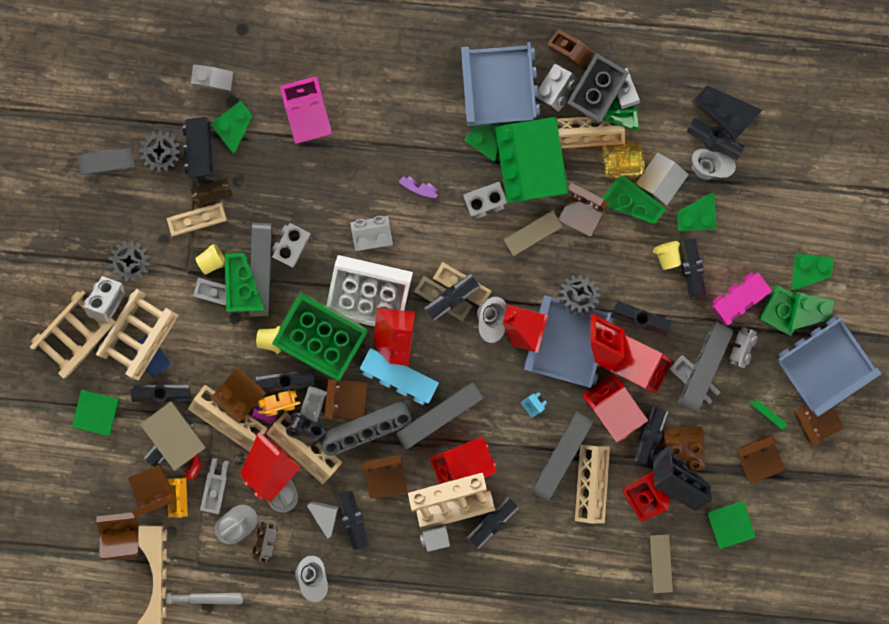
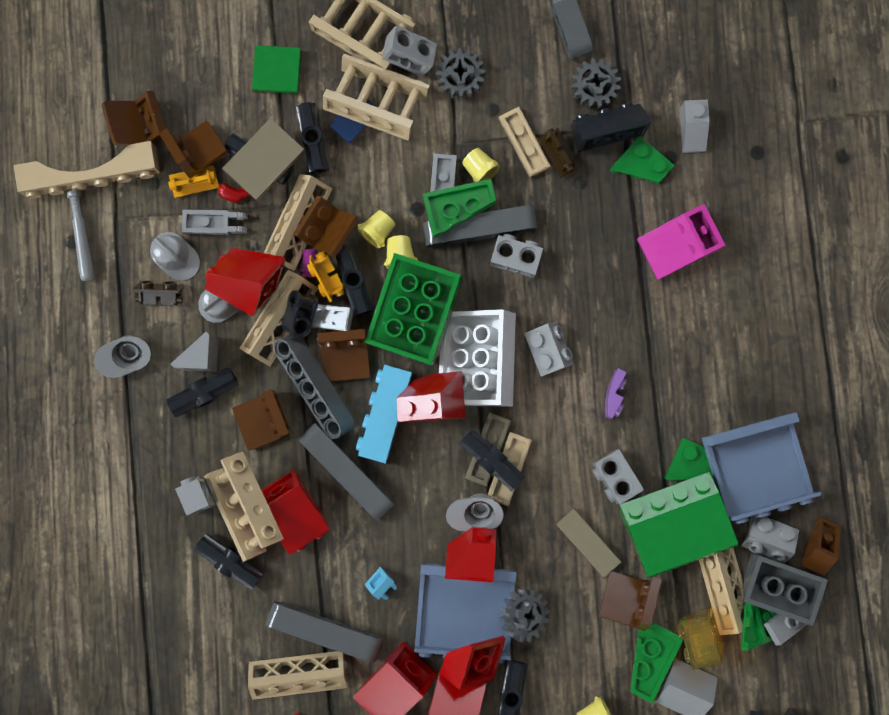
camera: 80 degrees right, 5 degrees down
none -> light yellow piece [357,210,395,248]

